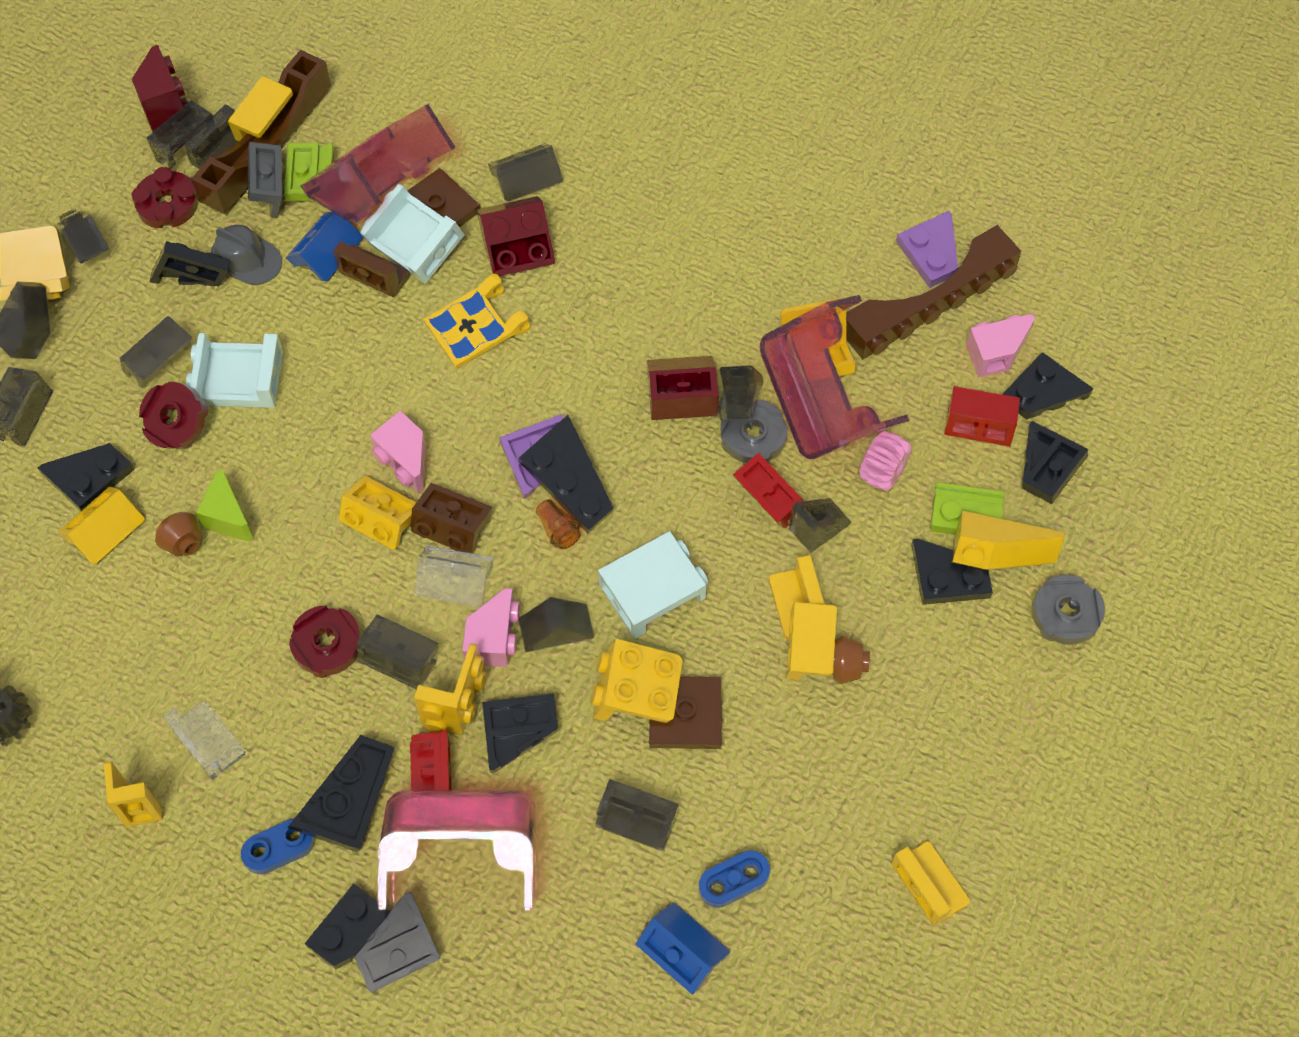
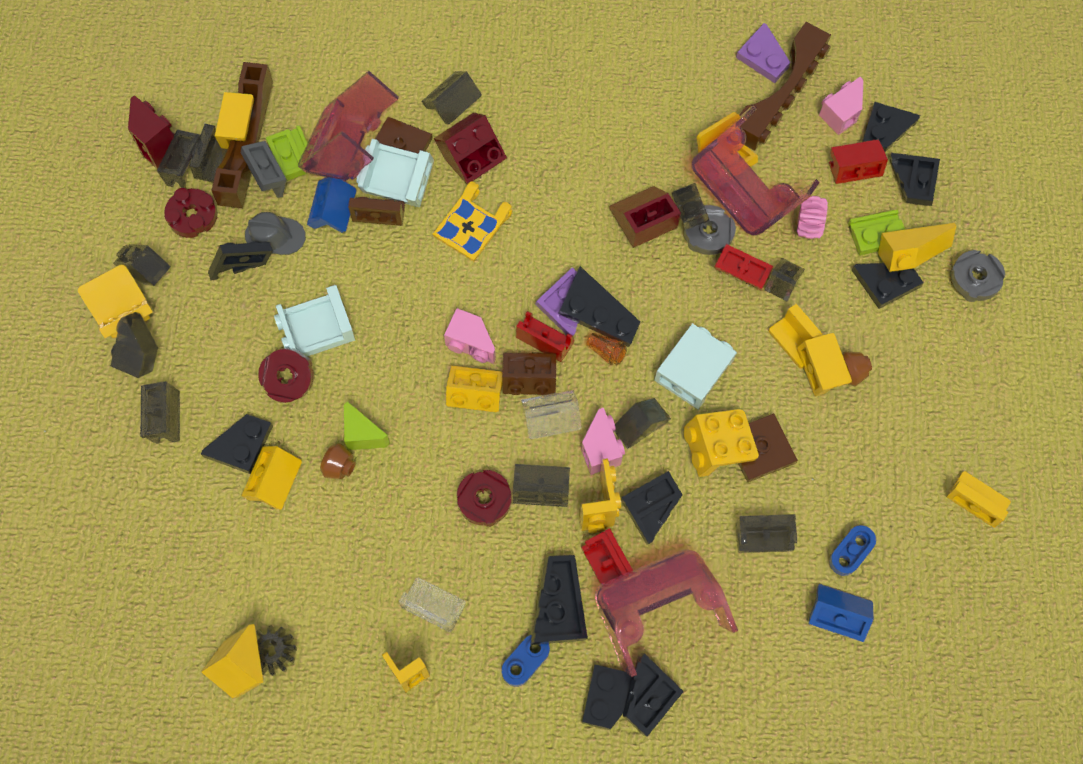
camera: 25 degrees left, 5 degrees up
clear smoke hinge [119,316,192,388] -> none
none -> red hinge [516,311,575,362]

